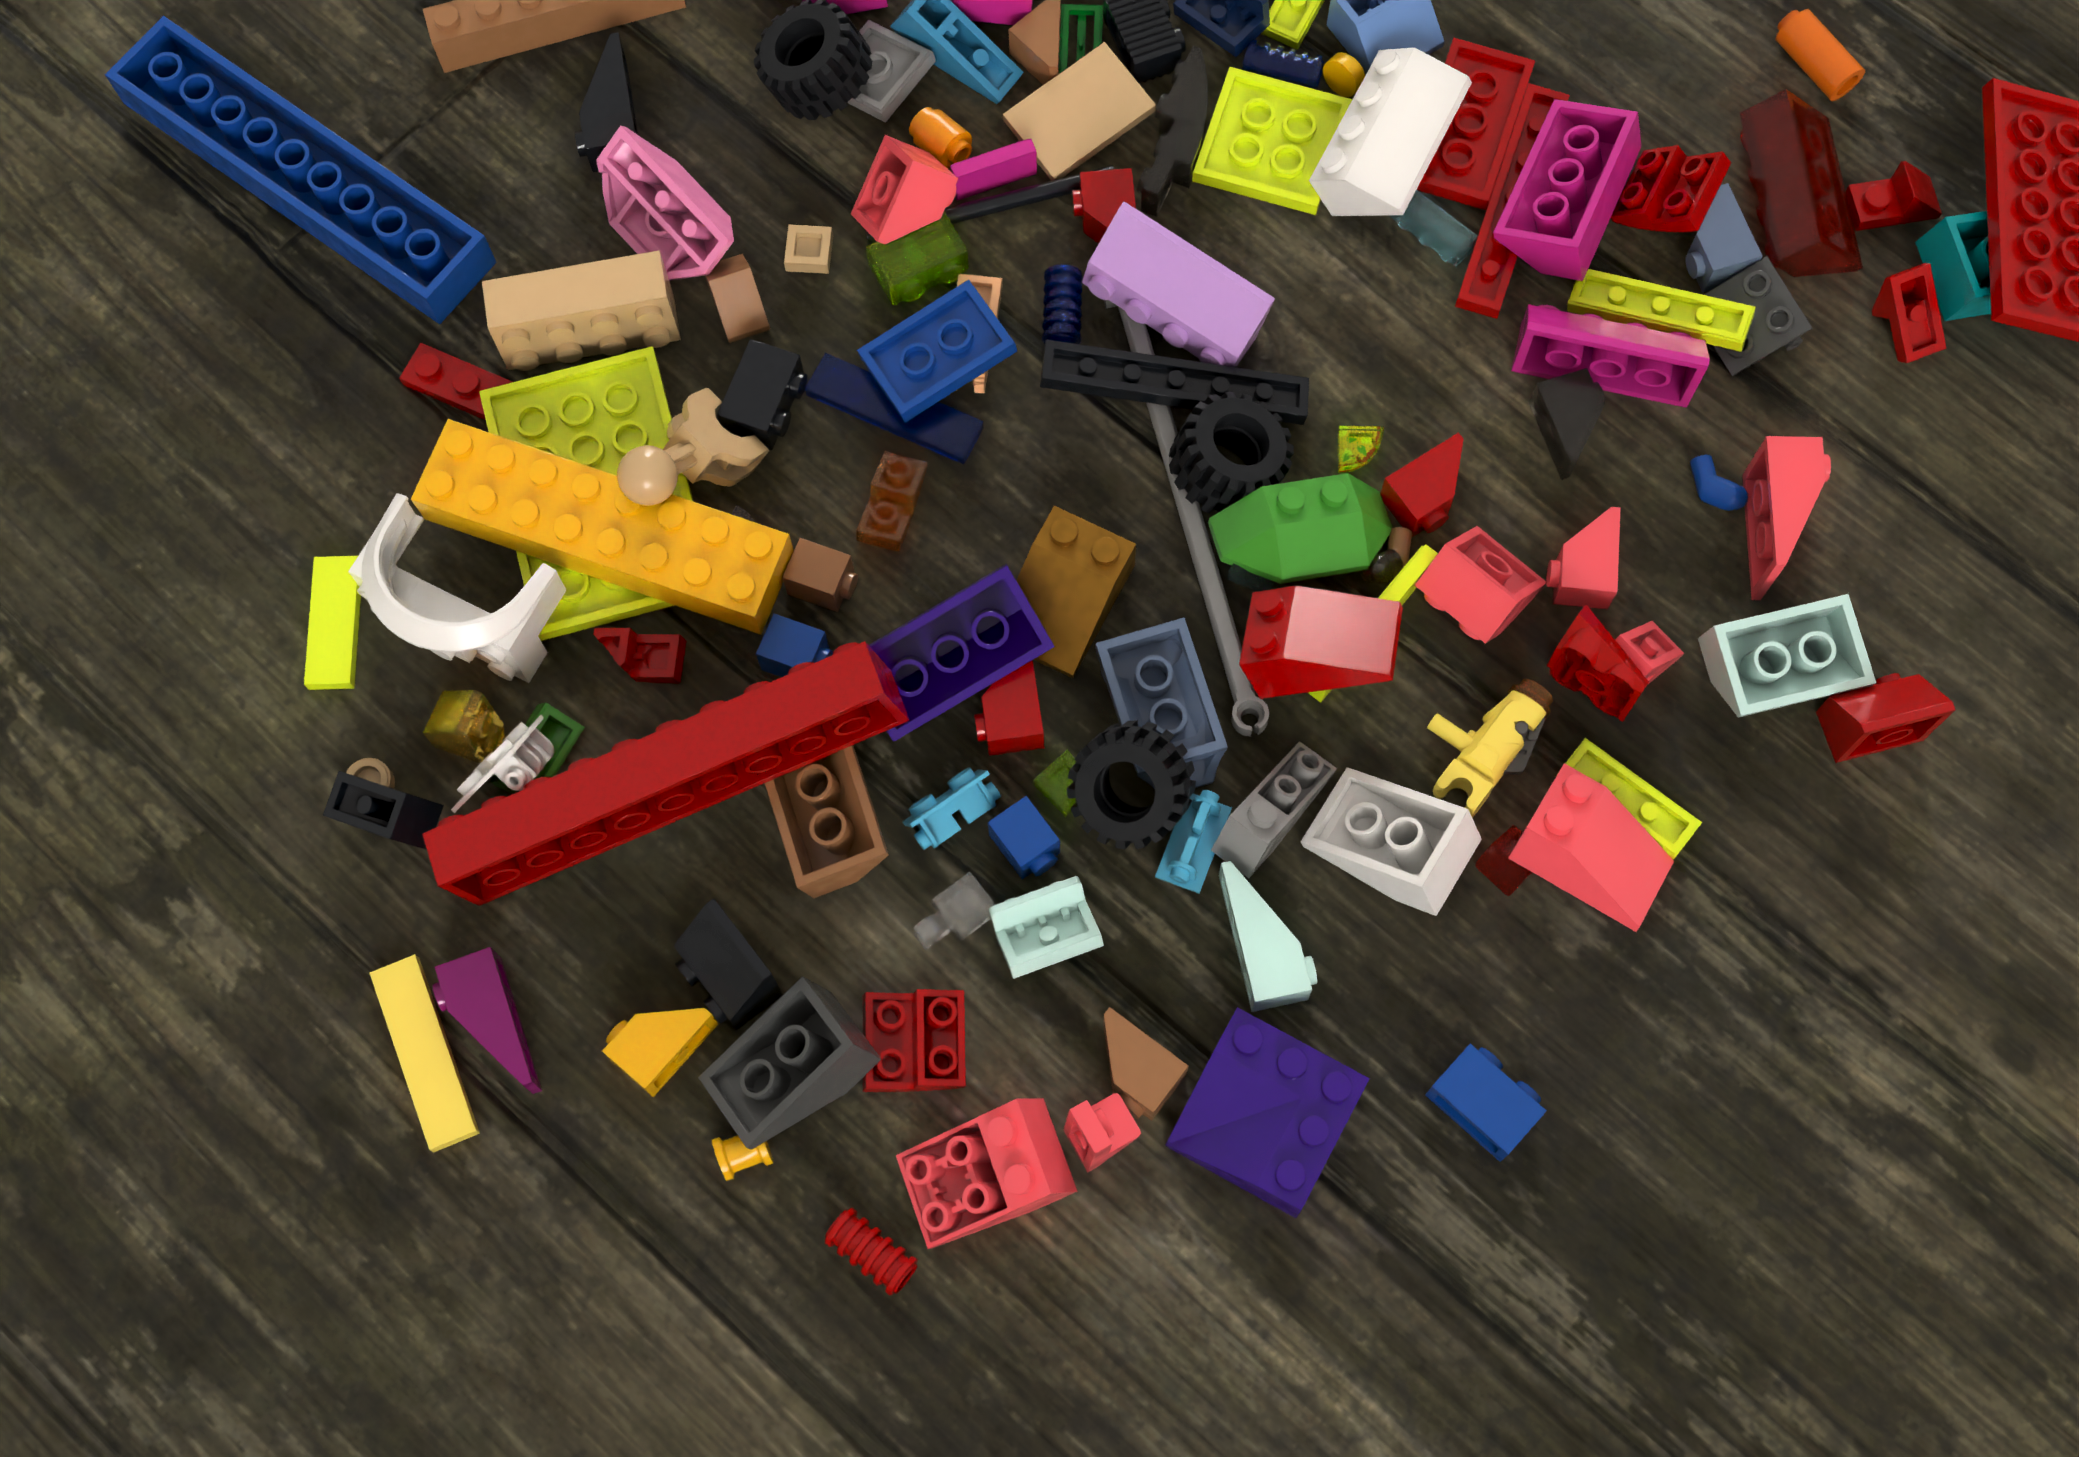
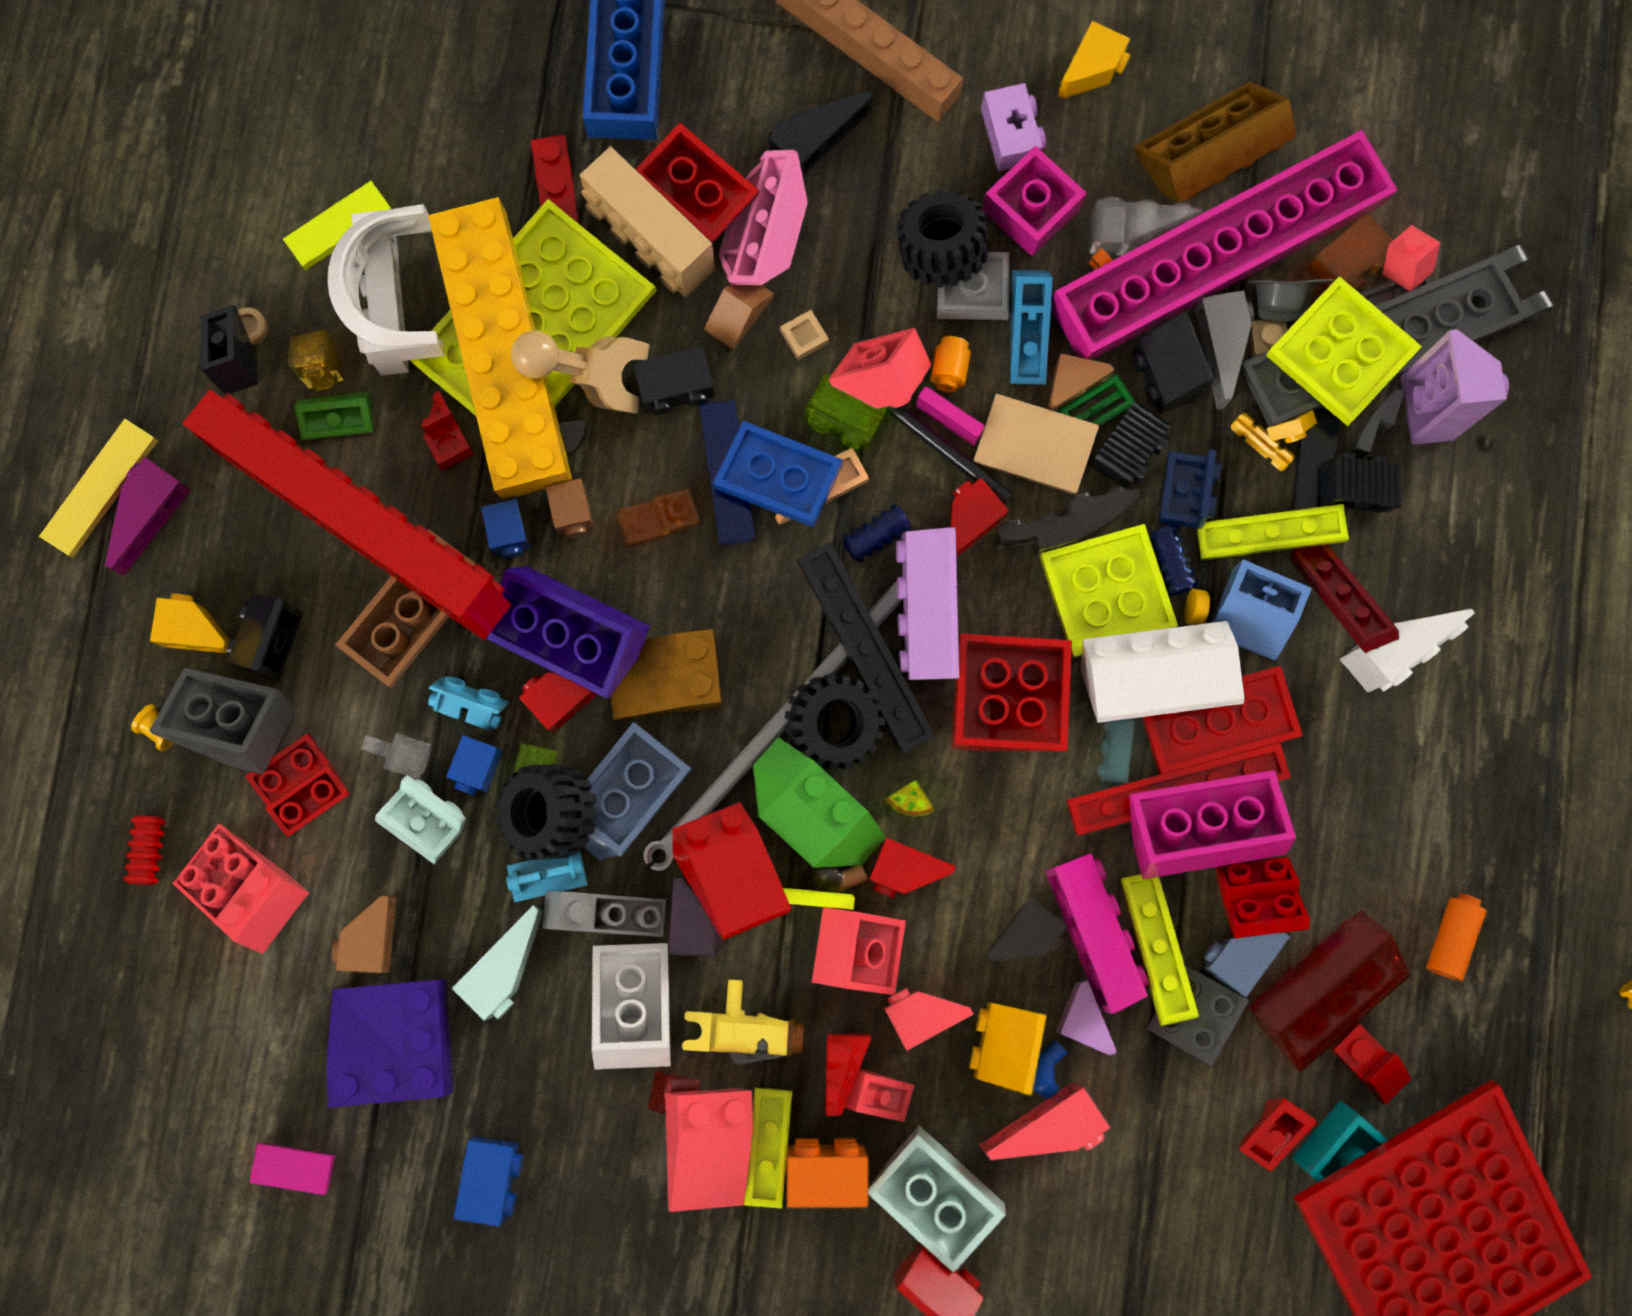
camera: 50 degrees right, 10 degrees up
white hinge [451,715,554,813] -> none
coral slope [1063,1093,1141,1173] -> none
none -> dark pink tile [249,1142,335,1195]
none -> red slope [635,123,759,243]
none -> clear purple slope [669,878,724,956]
none -> orange brick [787,1137,868,1207]
none -> red slope [951,633,1072,752]
none -> yellow slope [969,1002,1046,1095]
none -> lavender slope [1055,980,1117,1055]

